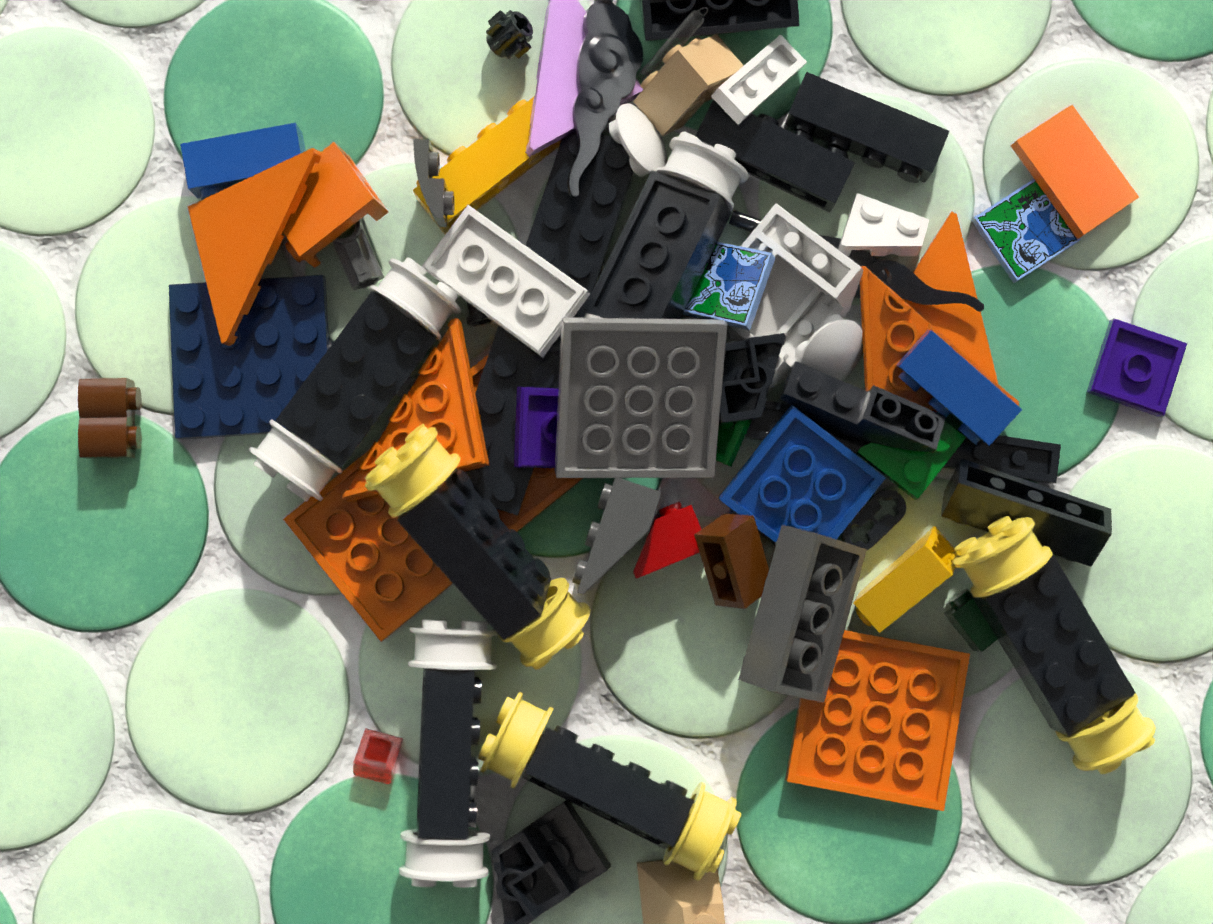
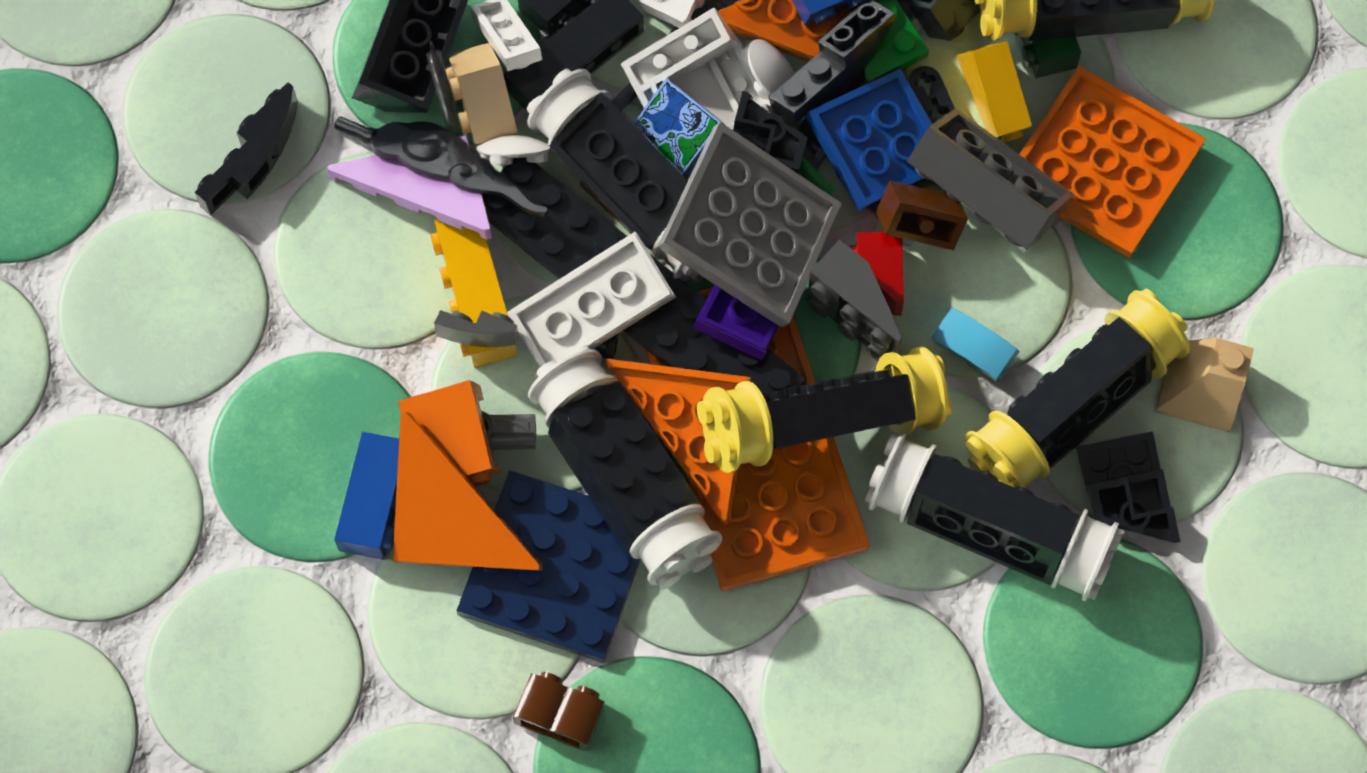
camera: 65 degrees left, 15 degrees down
clear red slope [353,728,403,784] -> none
black gear [486,10,533,59] -> none
none -> medium azure slope [931,307,1020,382]

